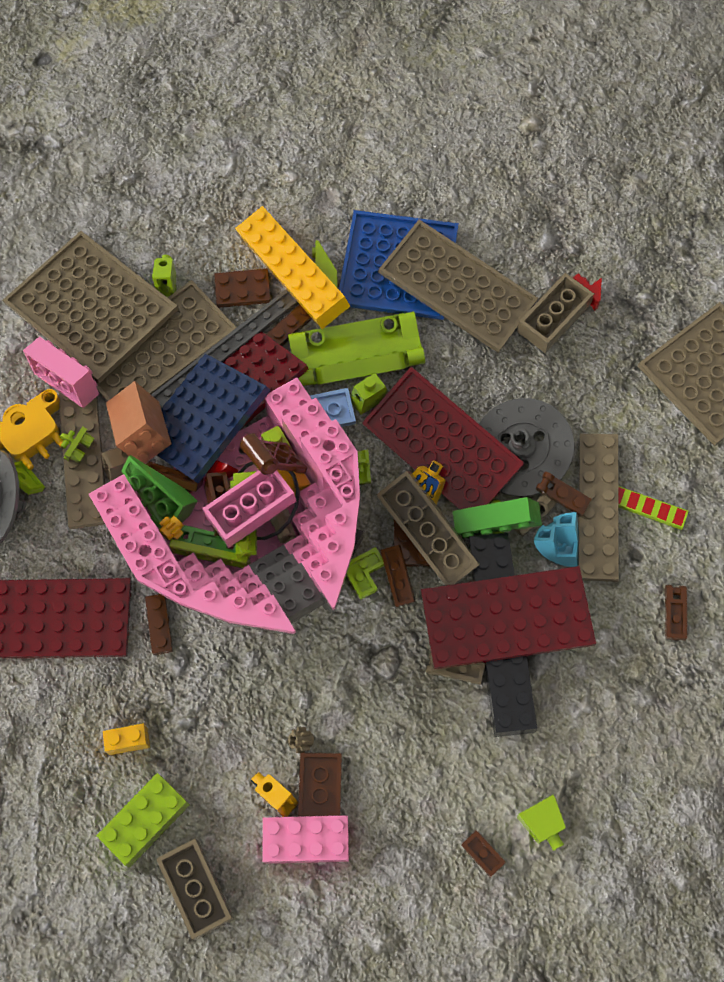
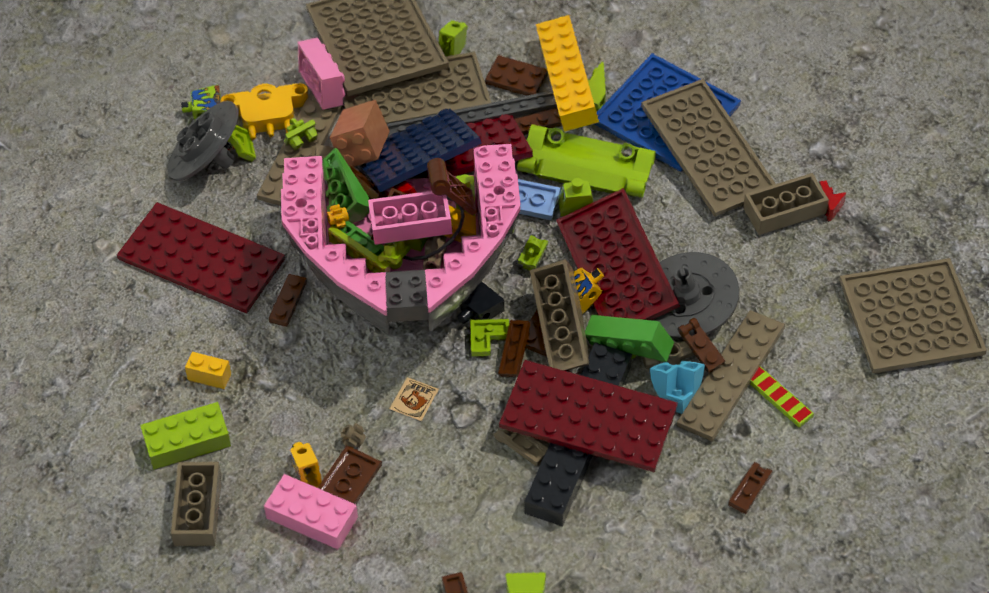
camera: 25 degrees right, 15 degrees down
none -> tan sticker [389,377,439,421]

